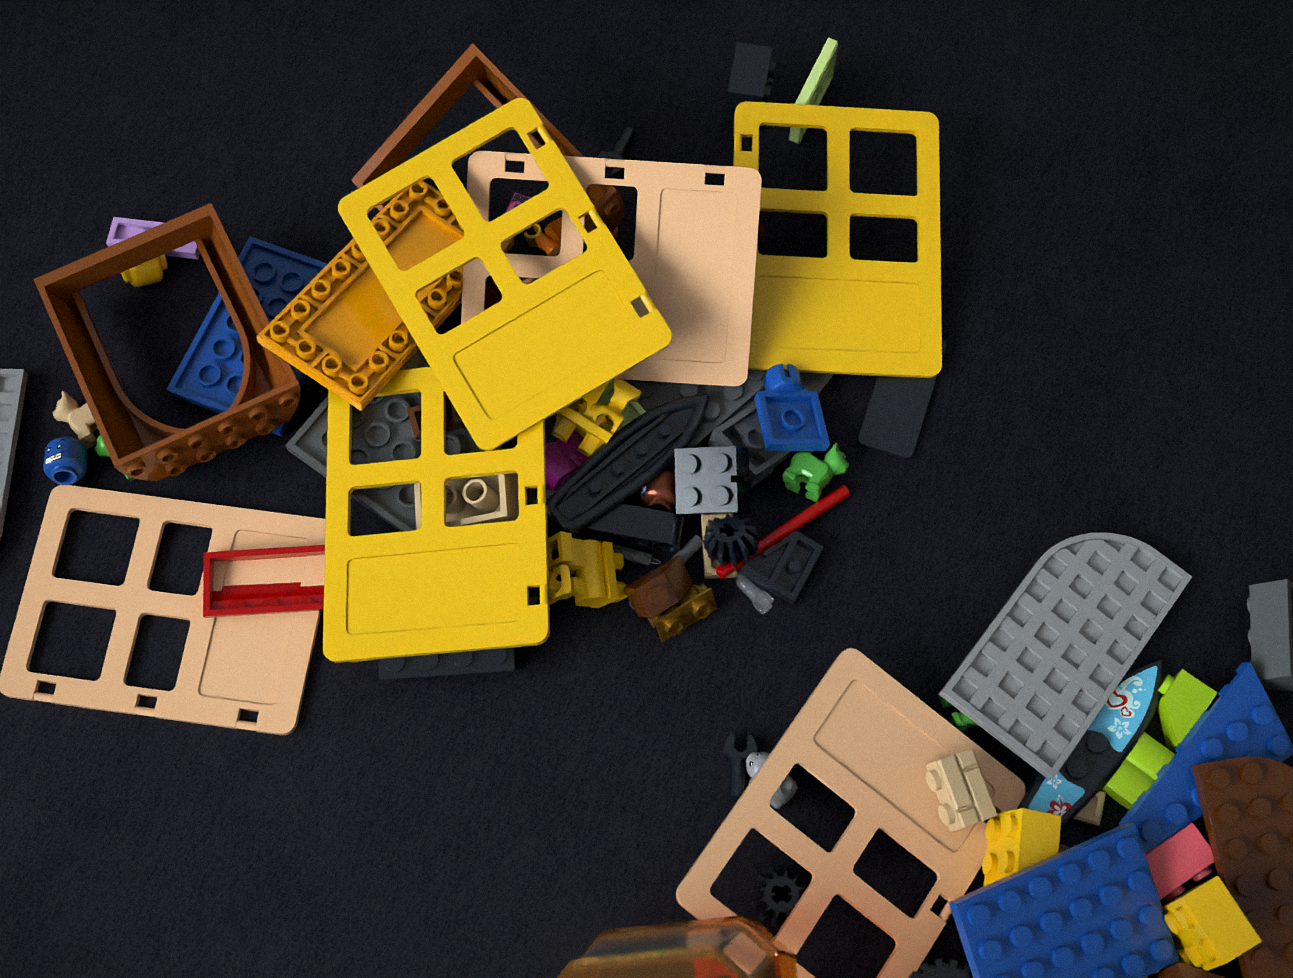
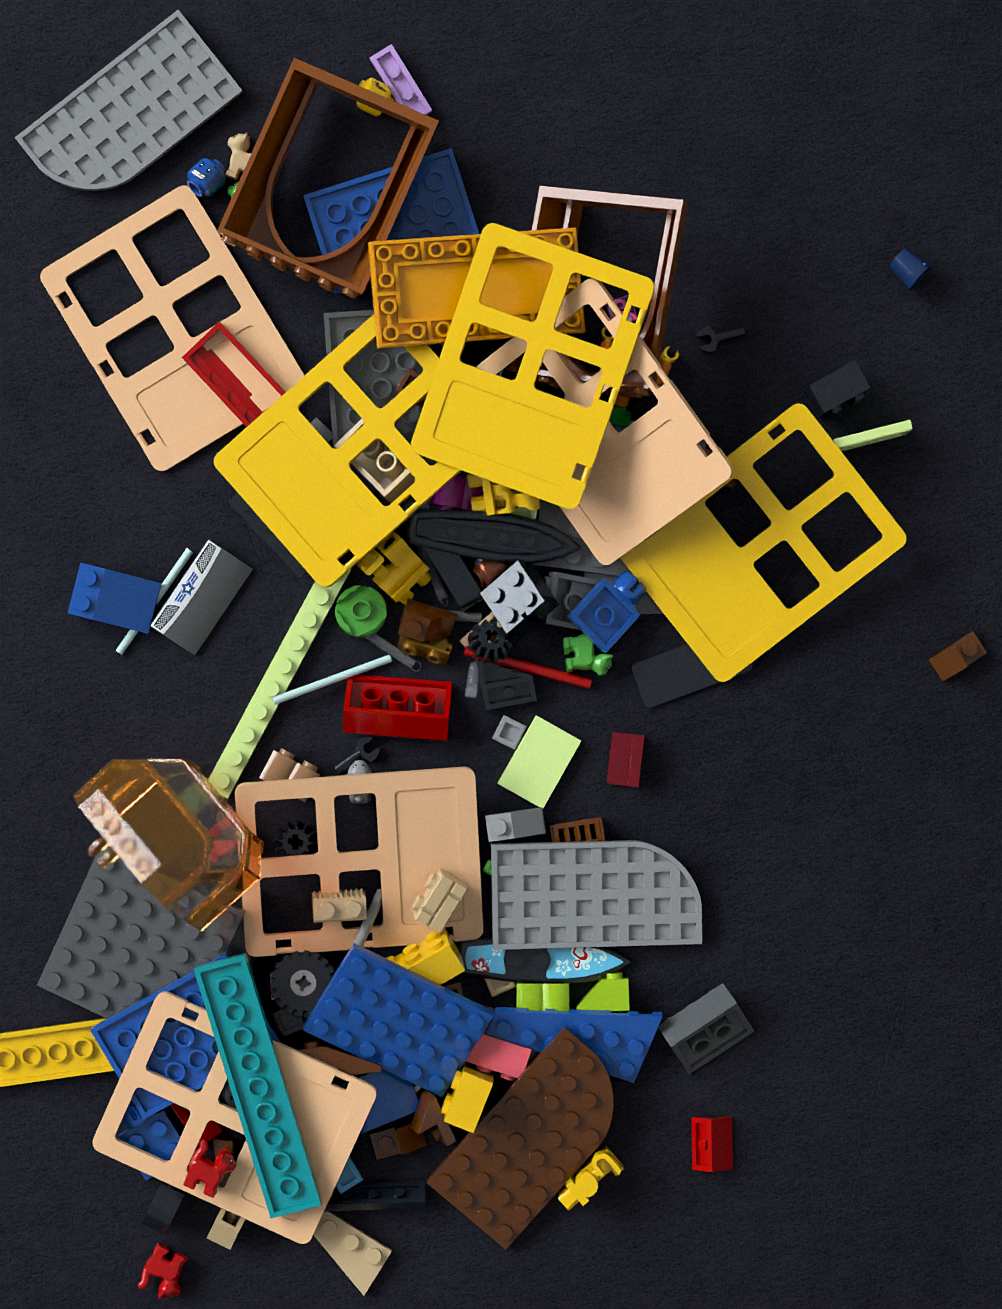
camera: 50 degrees right, 20 degrees up
none -> blue slope [68,563,162,634]
none -> light aqua axle [116,548,193,655]
none -> dark grey slope [150,539,253,655]
none -> yellowish green plate [205,564,352,799]
none -> medium nougat brick [259,748,320,802]
none -> light aqua axle [272,655,392,705]
none -> tan brick [312,888,367,923]
none -> bright green tile [335,585,387,637]
none -> red slope [343,675,452,741]
none -> light grey bar [352,889,382,947]
none -> light grey piece [365,633,421,671]
none -> light grey slope [485,807,546,842]
none -> light grey tile [492,715,527,750]
none -> yellowish green tile [498,716,581,808]
none -> reddish brown slope [549,816,605,842]
none -> dark red panel [607,732,644,787]
none -> reddish brown slope [928,631,987,681]

